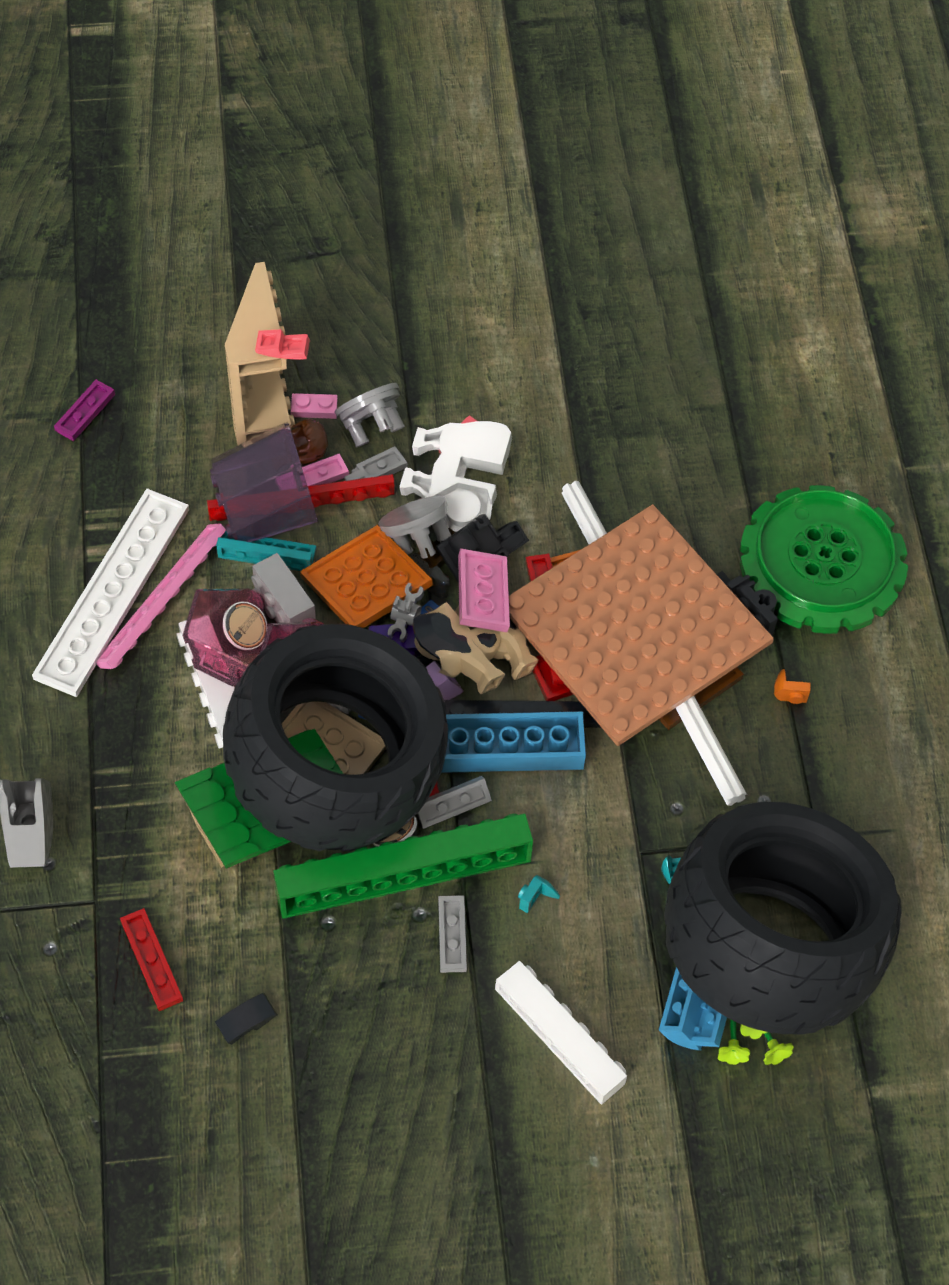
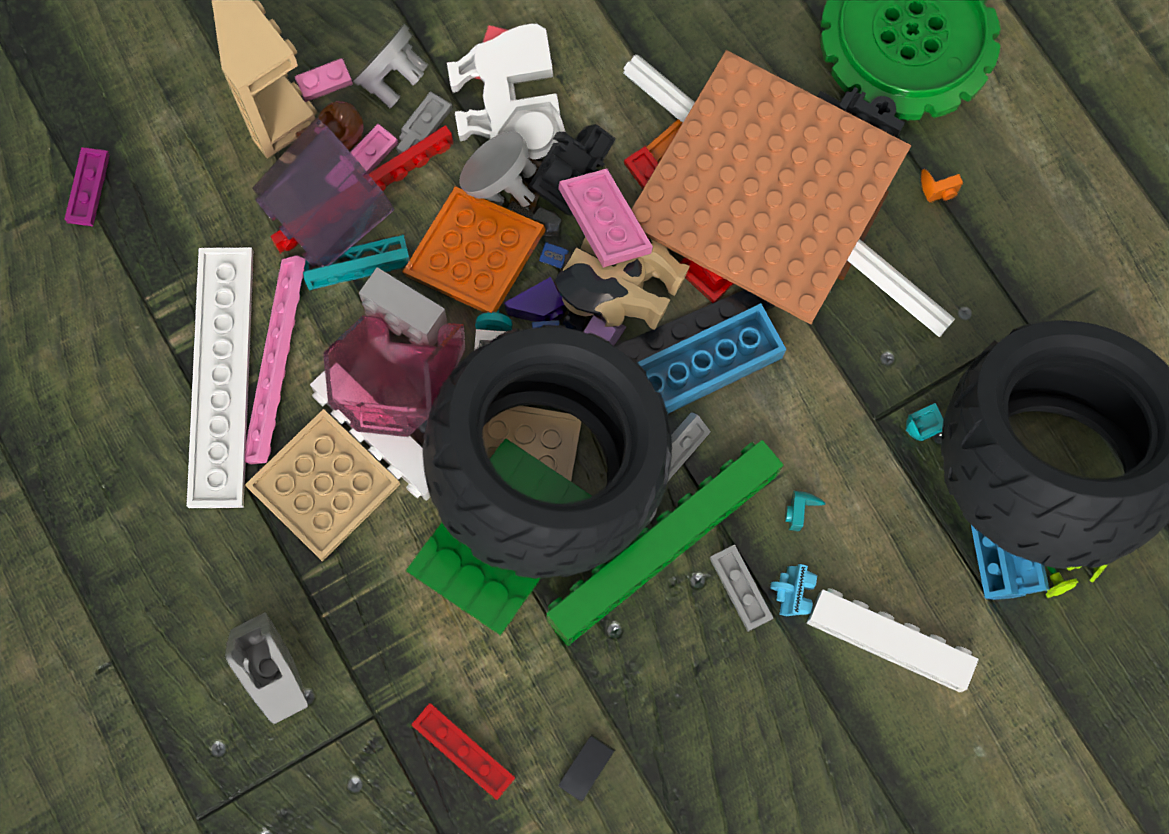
camera: 25 degrees left, 15 degrees up
piece [223,602,267,650] -> none
coral slope [255,329,310,359] -> none
light grey pin [388,583,424,643] -> none
none -> tan plate [245,409,400,562]
none -> medium azure hips [770,564,817,616]

